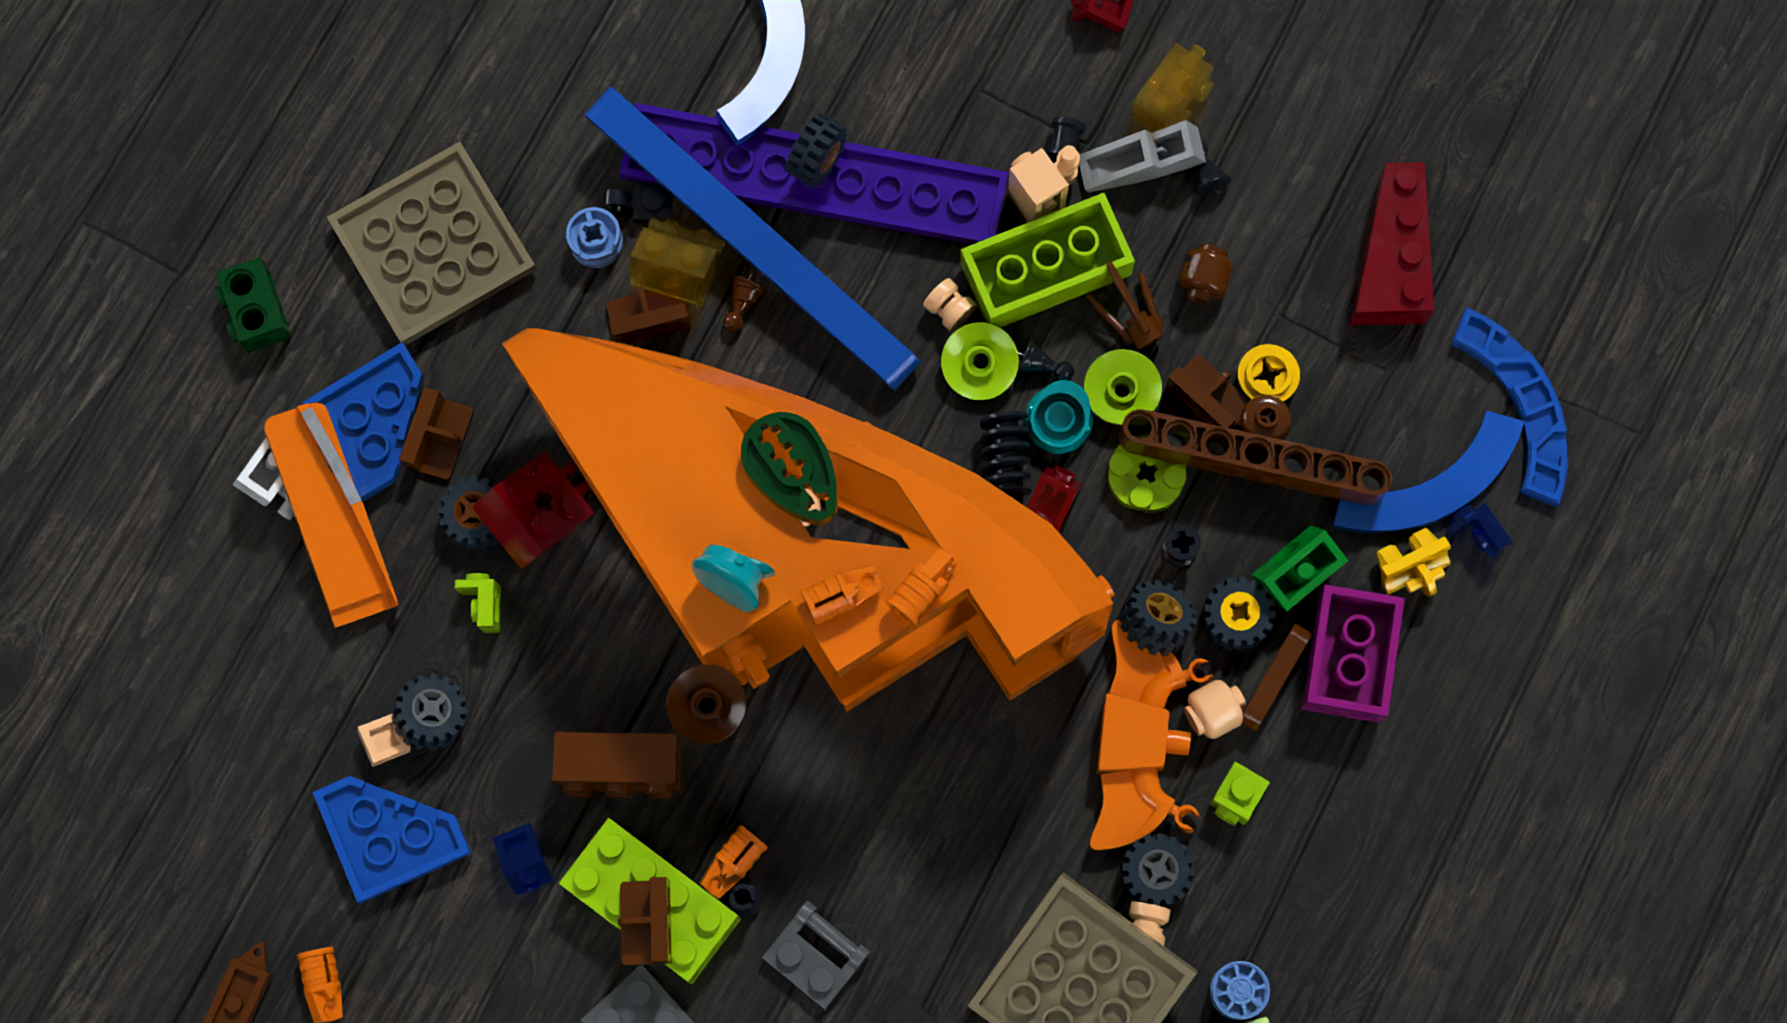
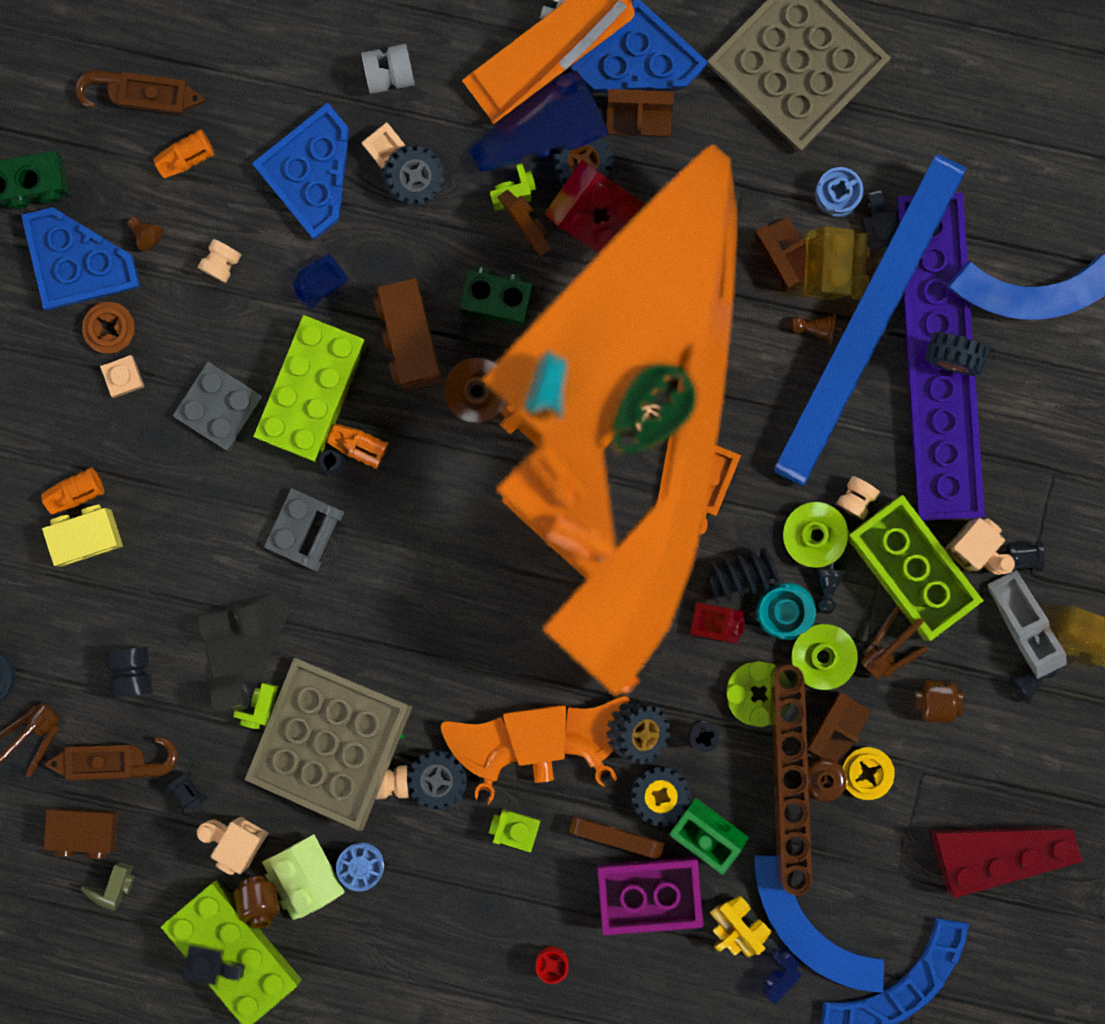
camera: 75 degrees right, 10 degrees up
reddish brown panel [618,877,672,966] -> none
light nougat head [1184,680,1247,739] -> none
none -> light nougat wheel [197,239,242,283]
none -> light grey wheel [361,43,415,95]
none -> dark green brick [460,267,533,327]
none -> clear blue wedge [469,70,609,172]
none -> reddish brown plate [497,189,551,256]
none -> red wheel [536,946,569,984]

